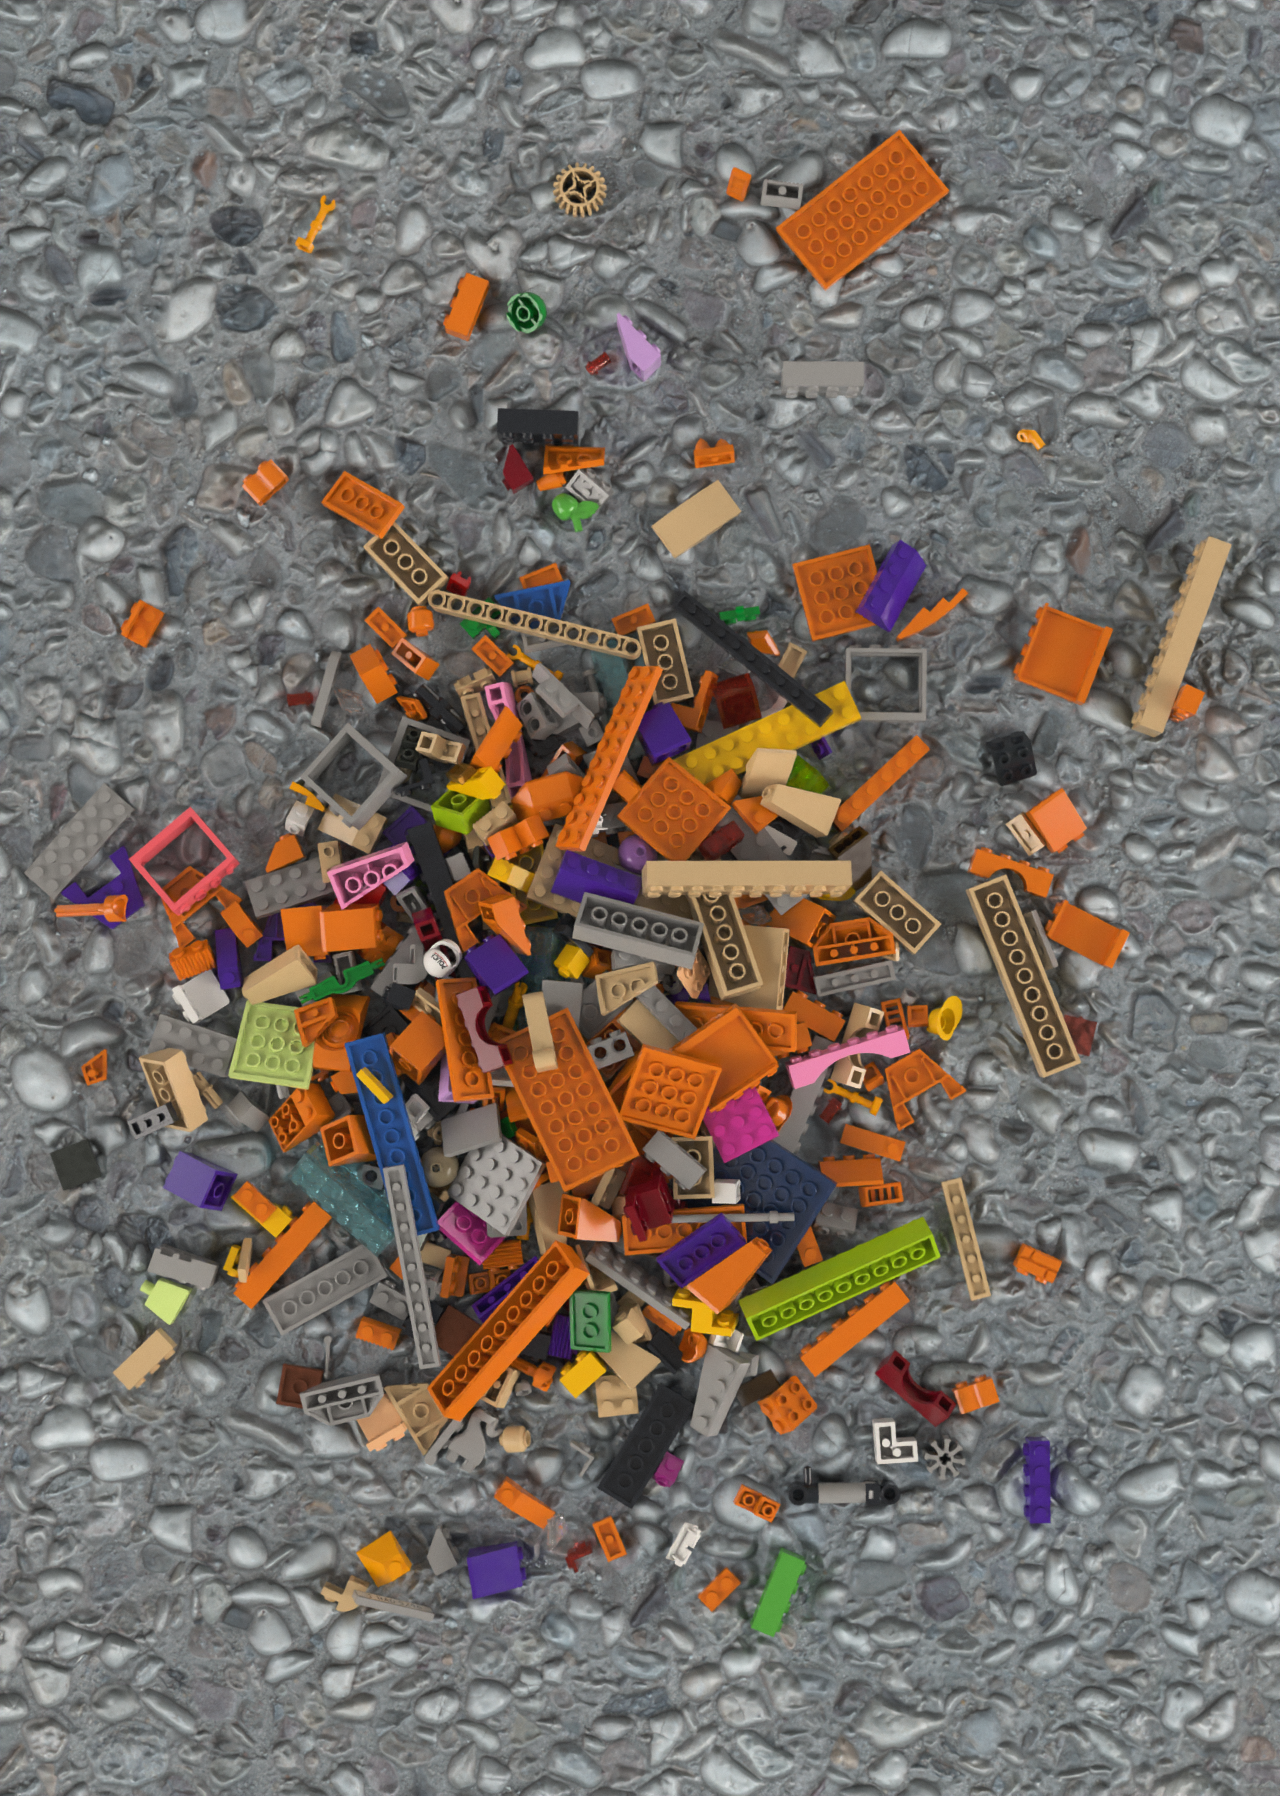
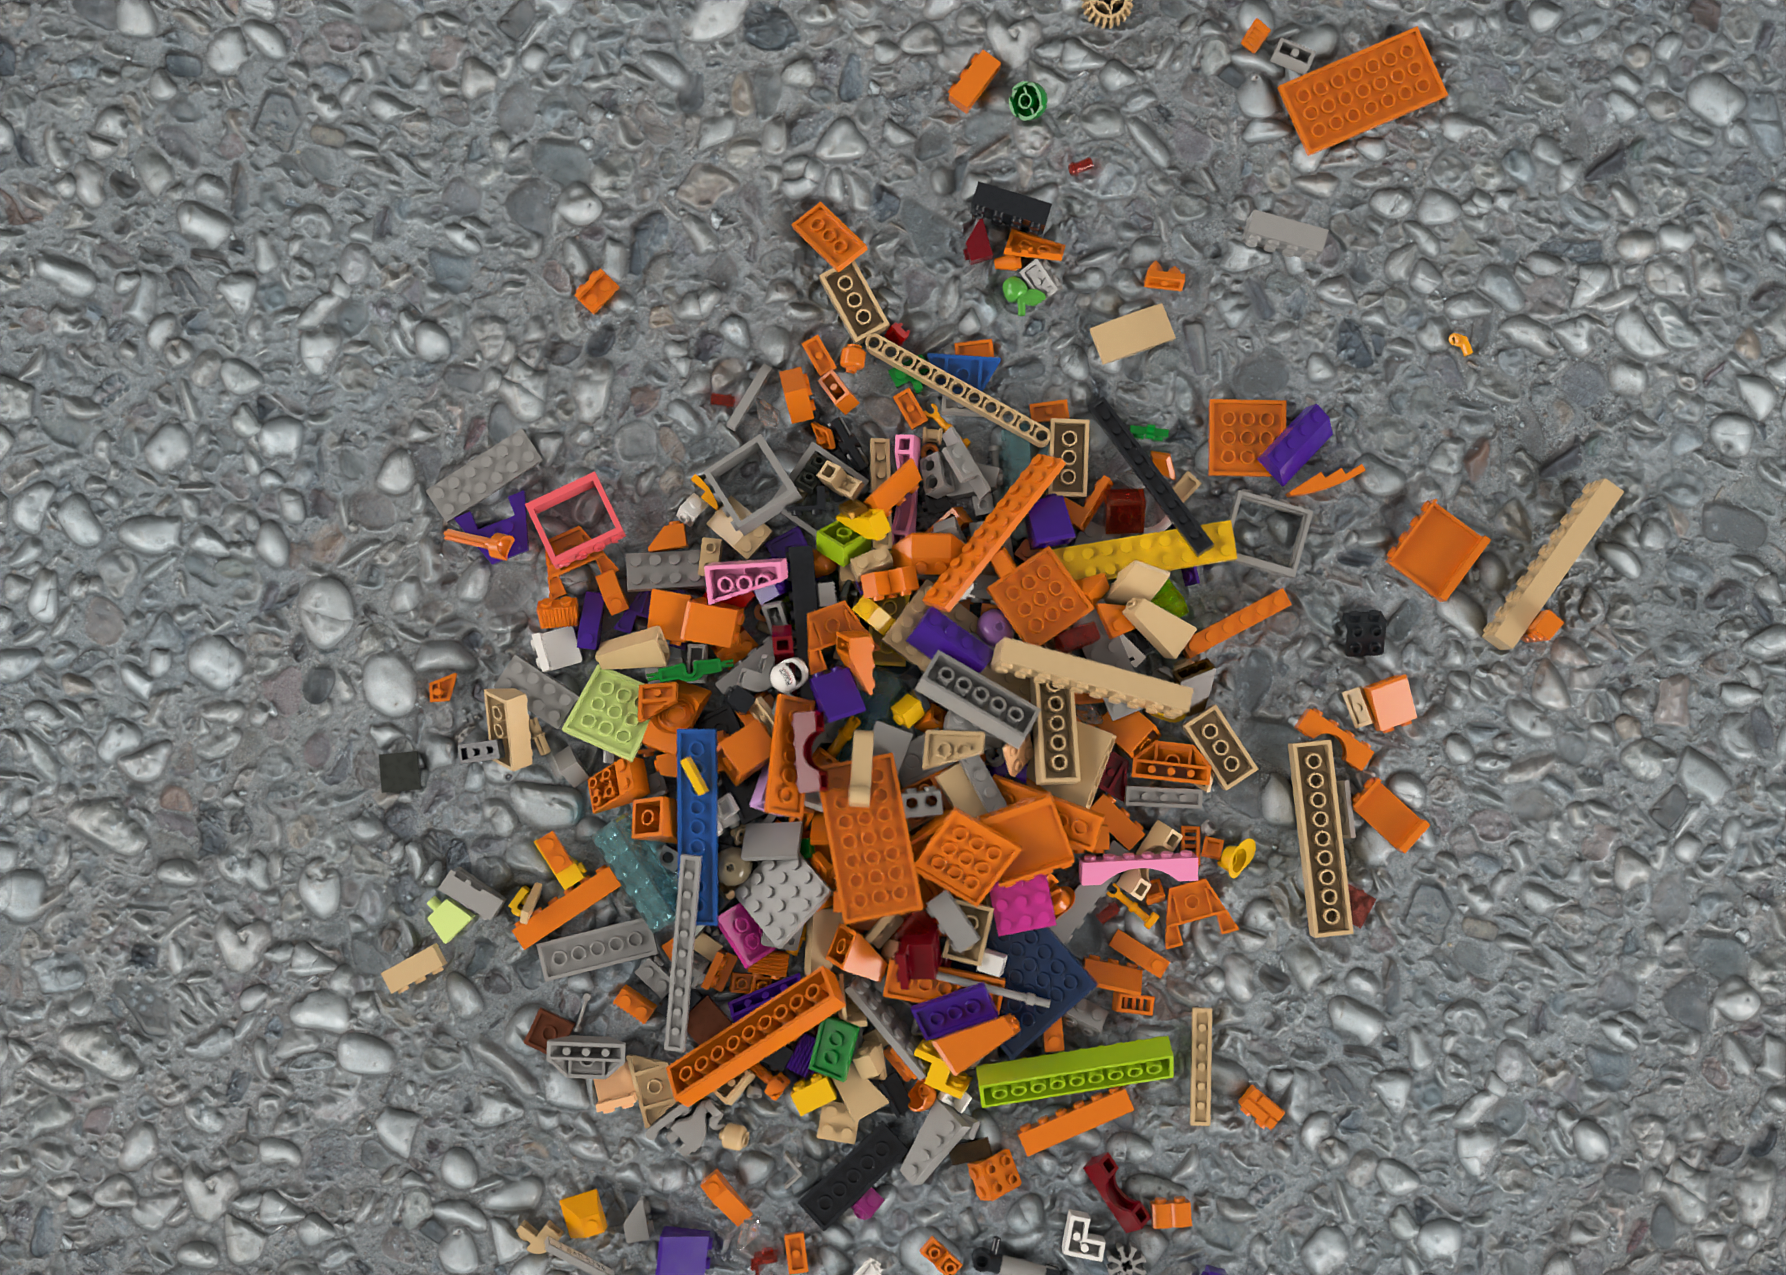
camera: 15 degrees right, 0 degrees up
dark purple slope [163,1151,238,1211] -> none
orange brick [242,459,289,506] -> none
tan hinge [454,667,497,698] -> none
lavender slope [617,313,661,382] -> none

